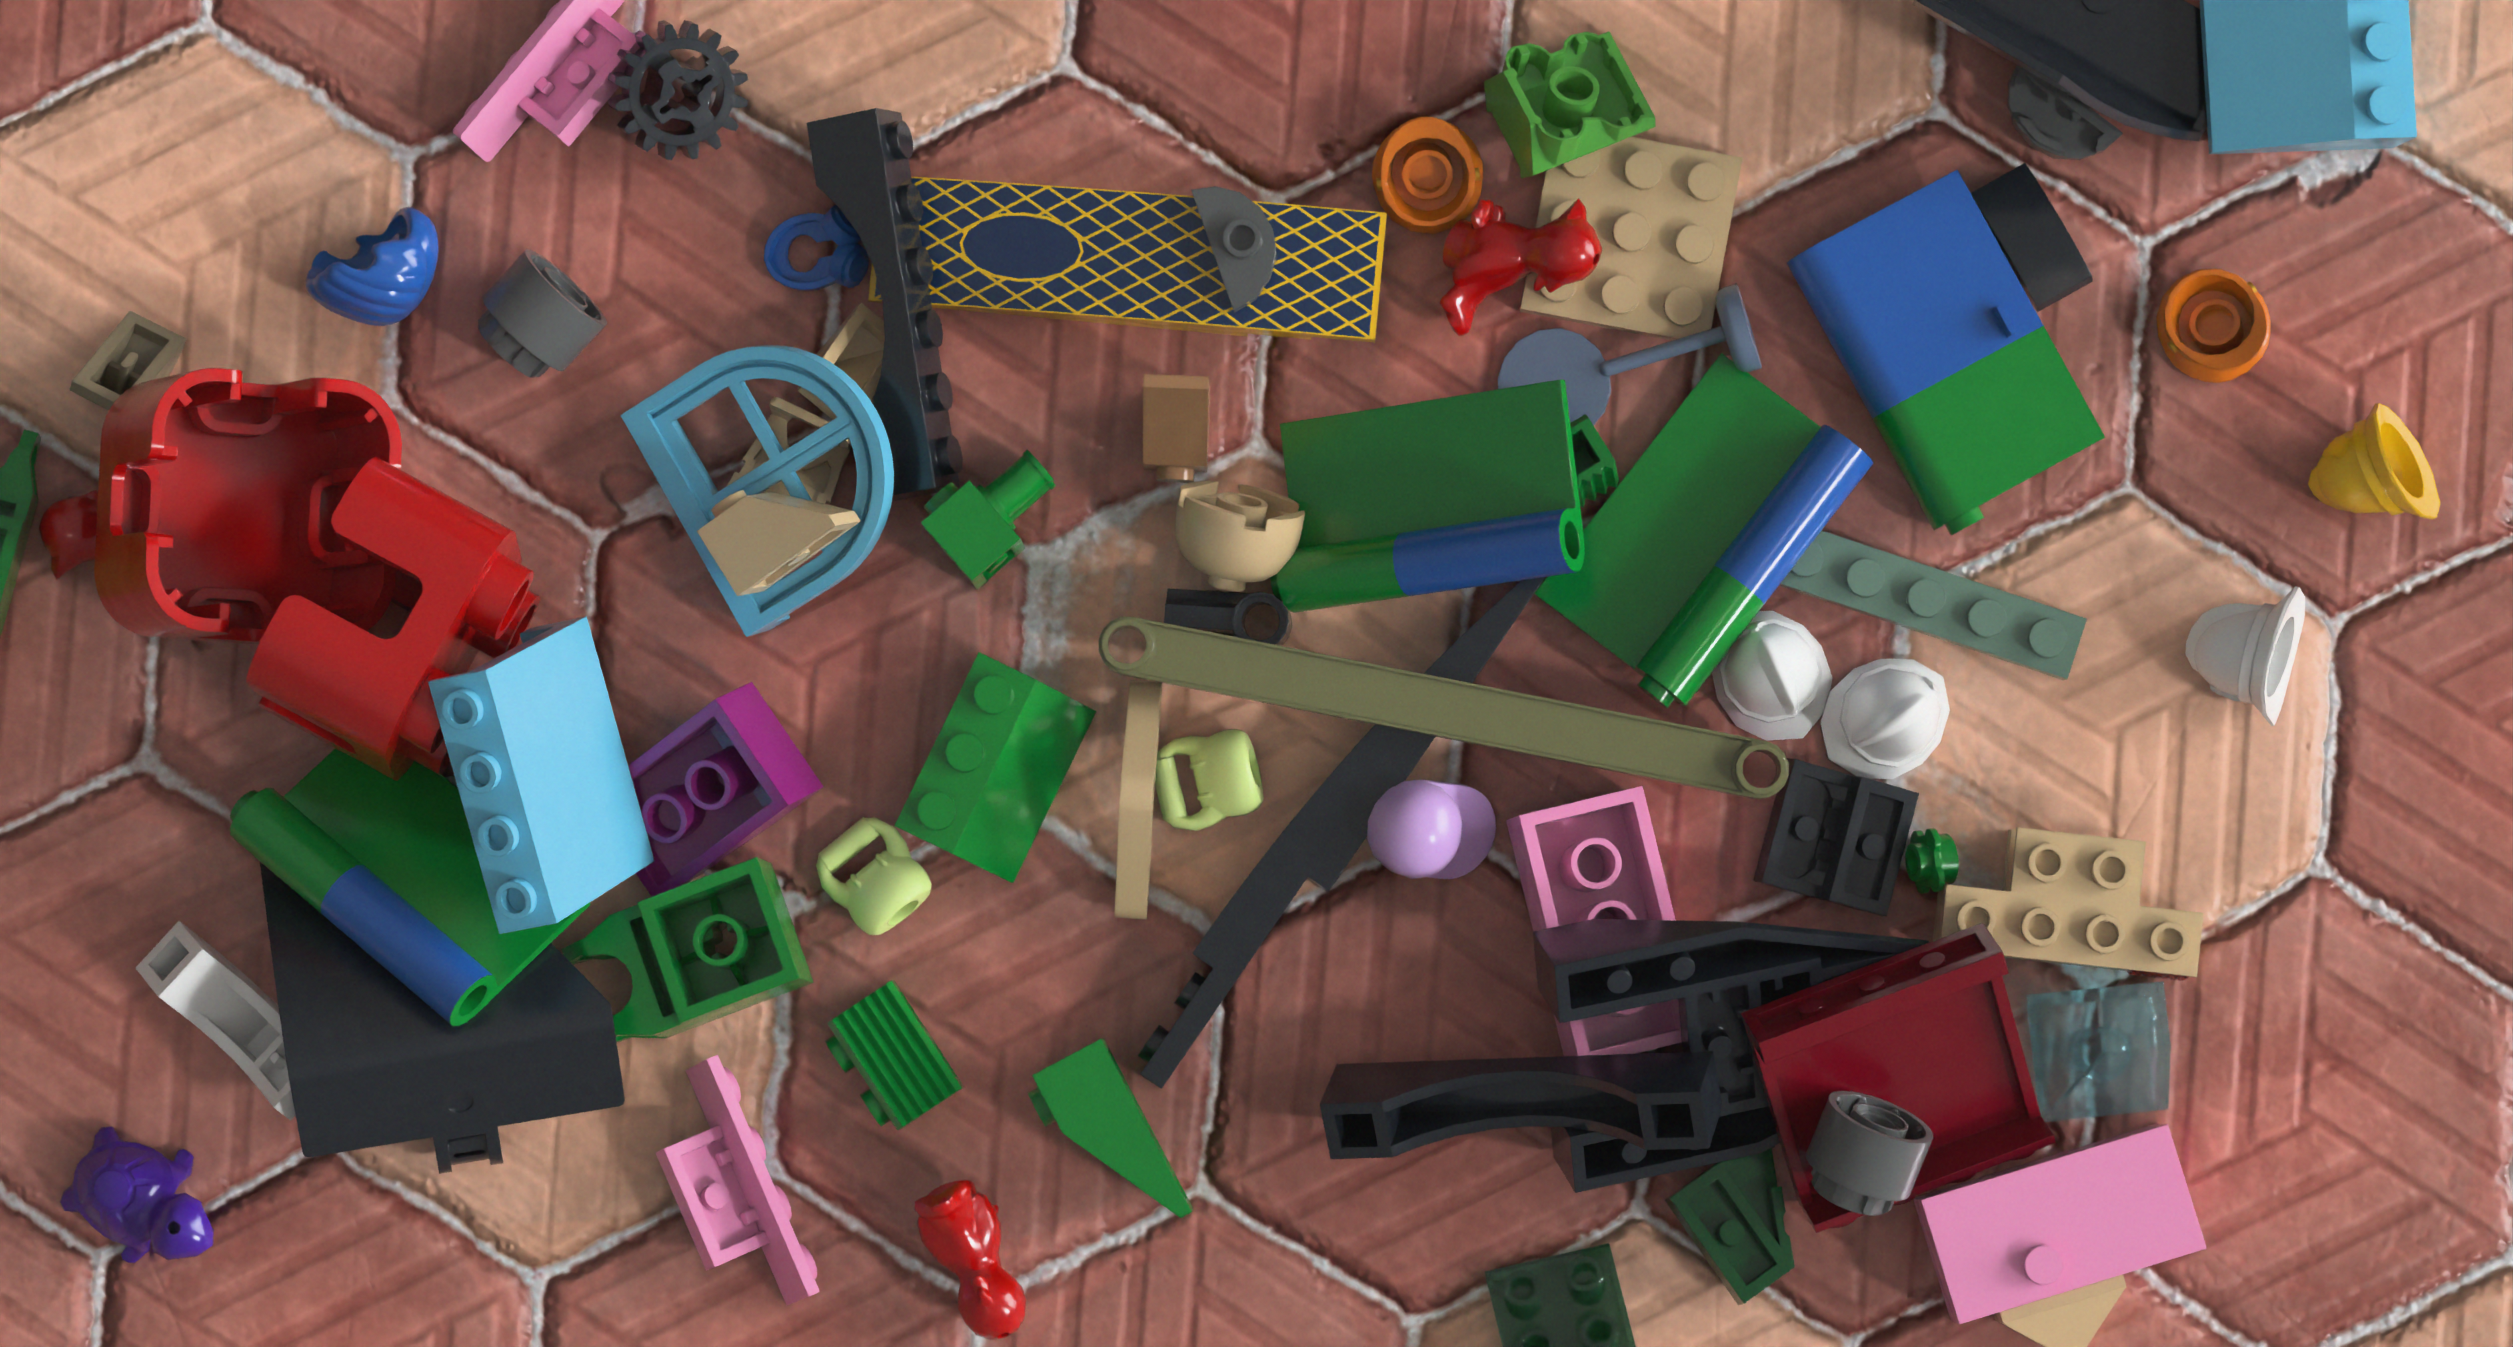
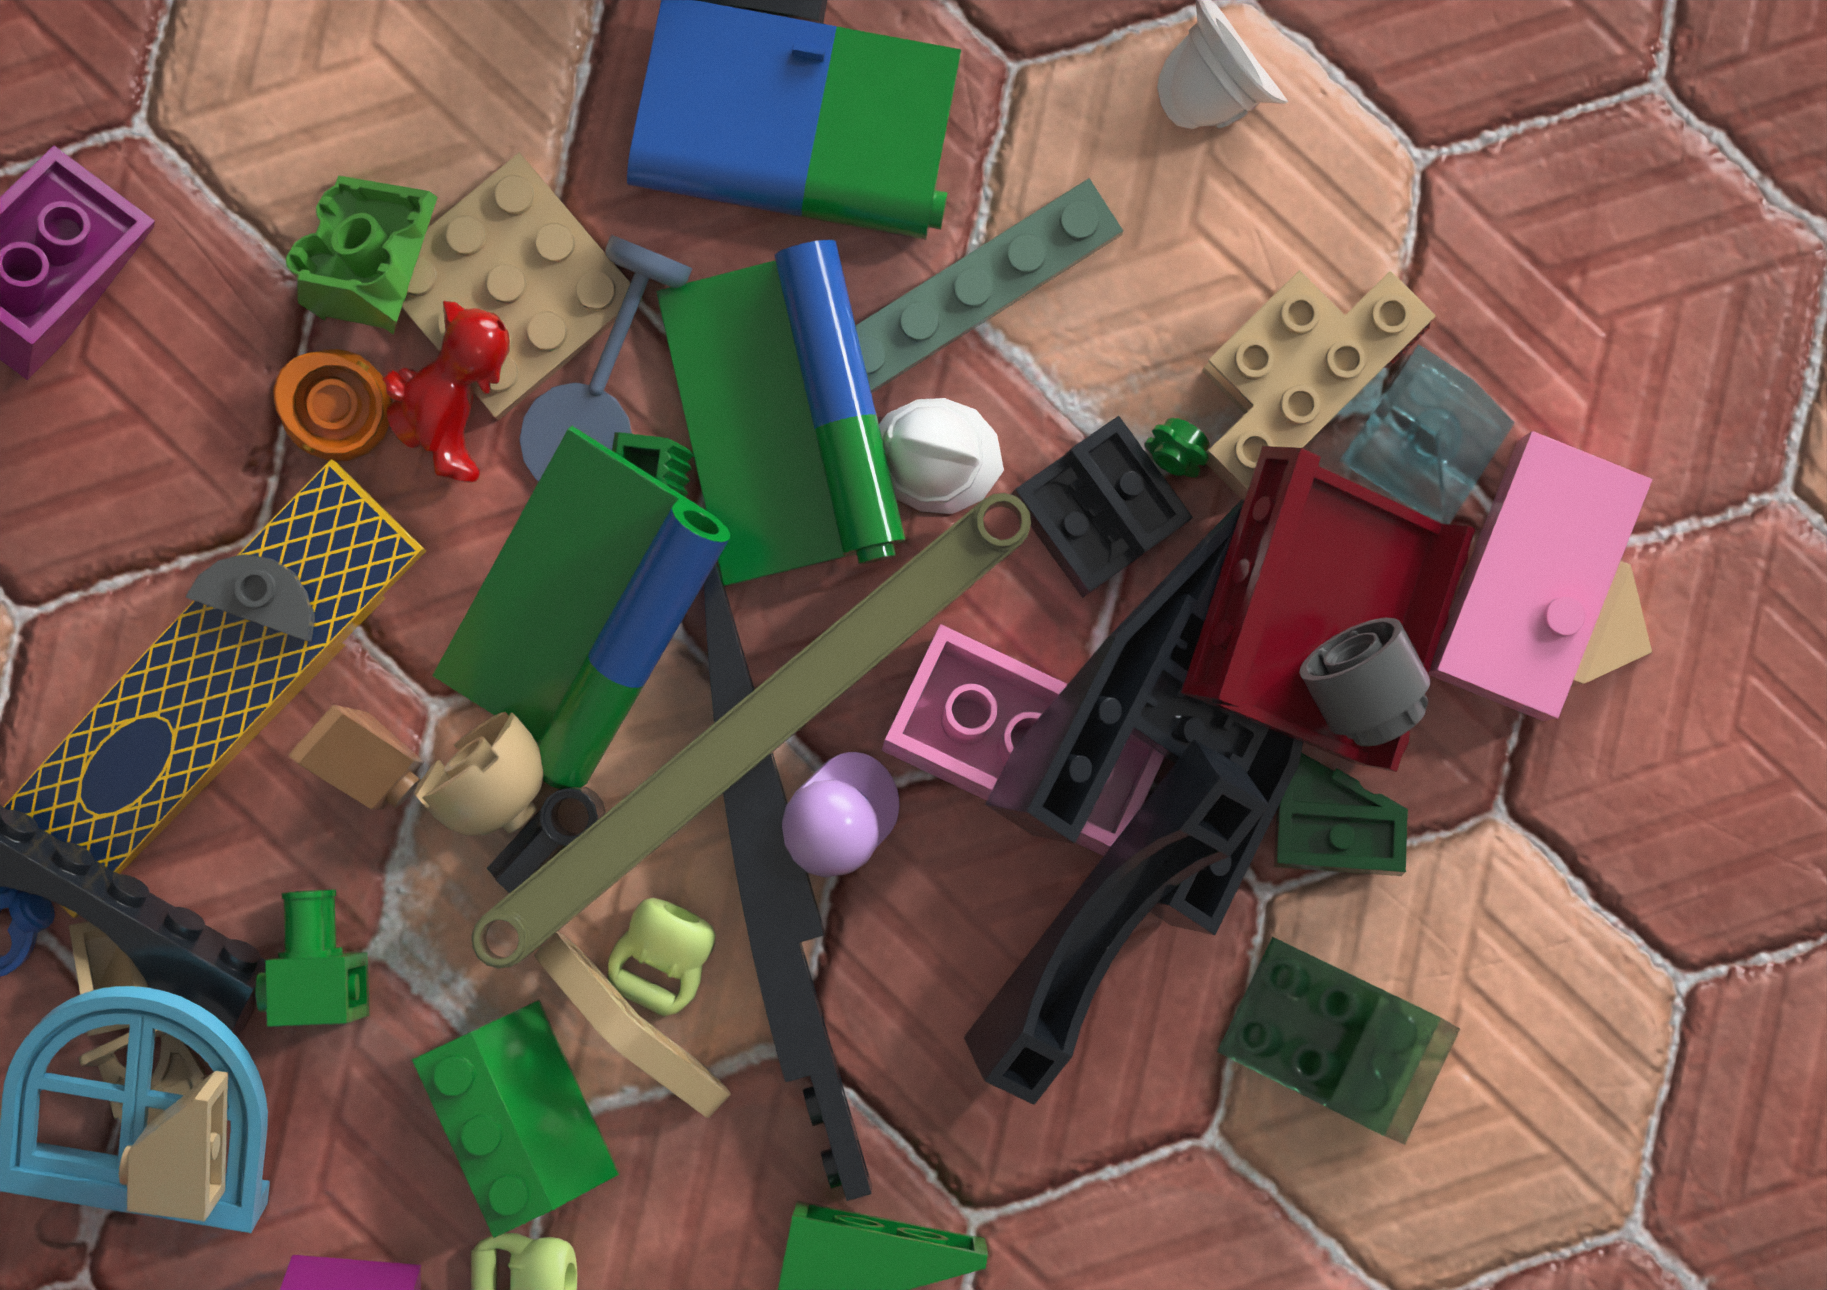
camera: 50 degrees left, 0 degrees up
white piece [1820,659,1950,779] -> none

